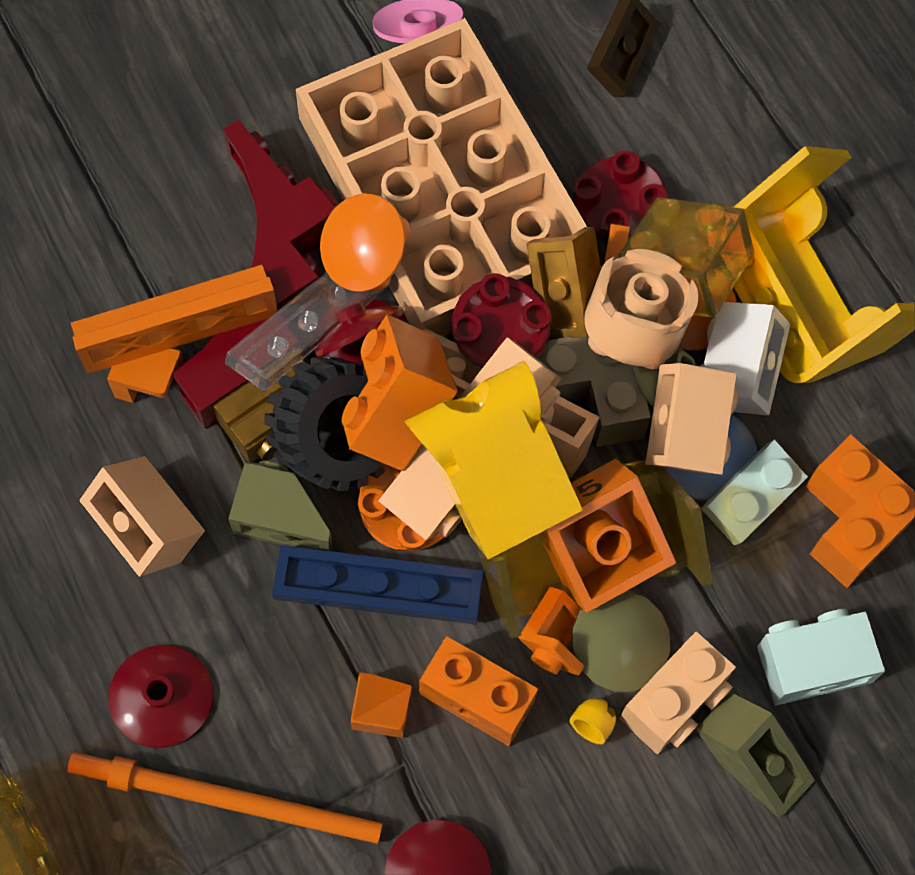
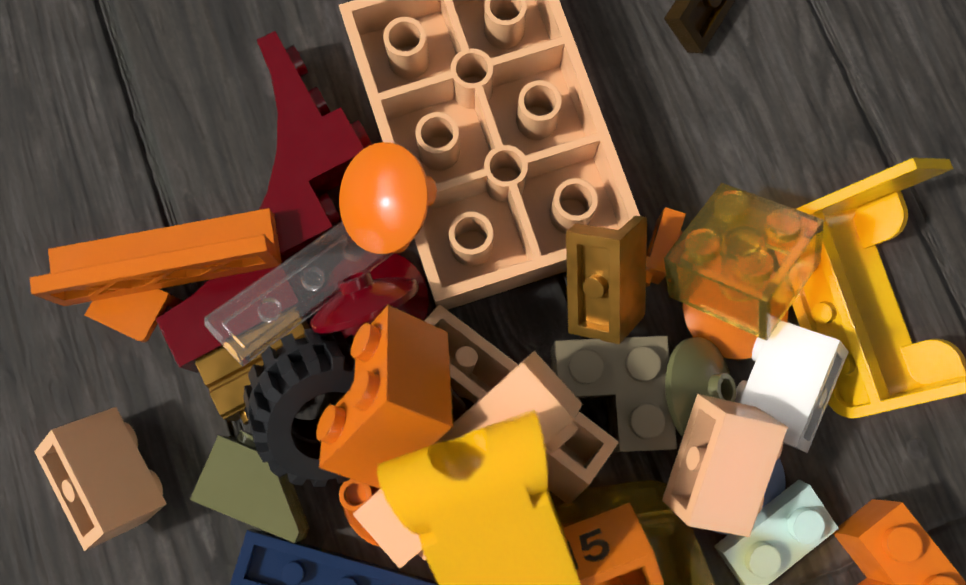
camera: 10 degrees right, 10 degrees up
dark red dish [452,273,551,368] -> none
dark red dish [573,151,667,240] -> none
light nougat brick [584,249,698,370] -> none

